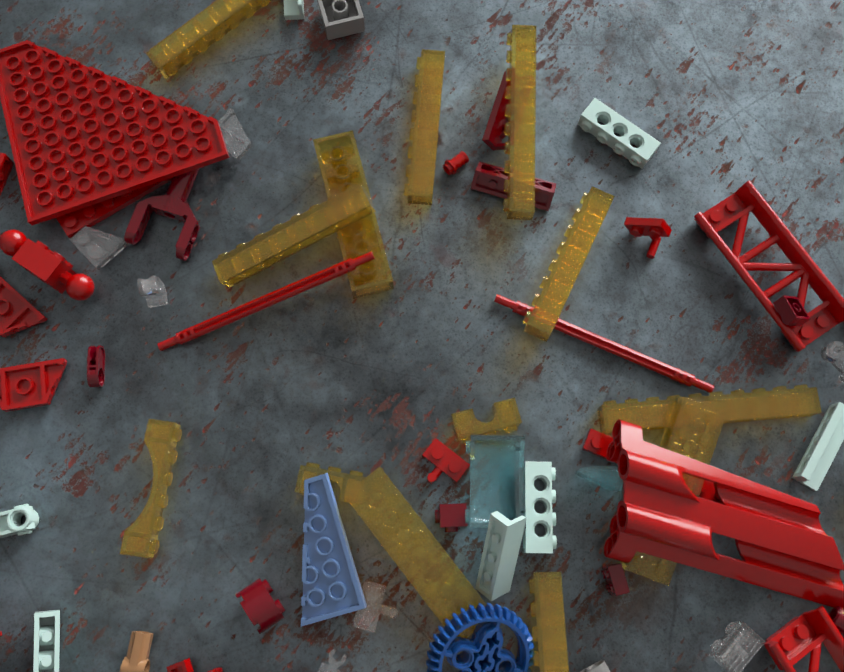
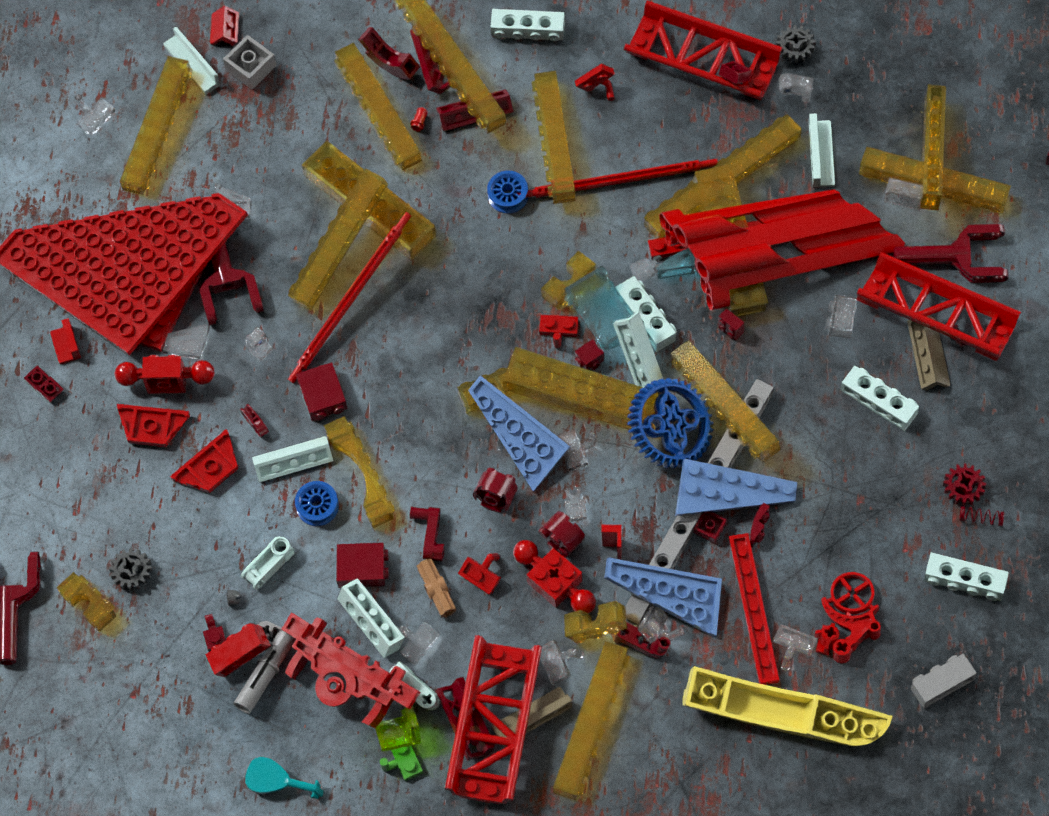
camera: 25 degrees left, 10 degrees down
none -> light aqua panel [252,436,333,482]
none -> blue wheel [295,481,339,526]
none -> dark red brick [296,362,348,421]
none -> dark red brick [336,542,389,588]
none -> dark red arch [358,27,421,79]
none -> dark red beam [410,506,445,562]
none -> blue wheel [487,171,528,213]
none -> clear plate [630,255,665,281]

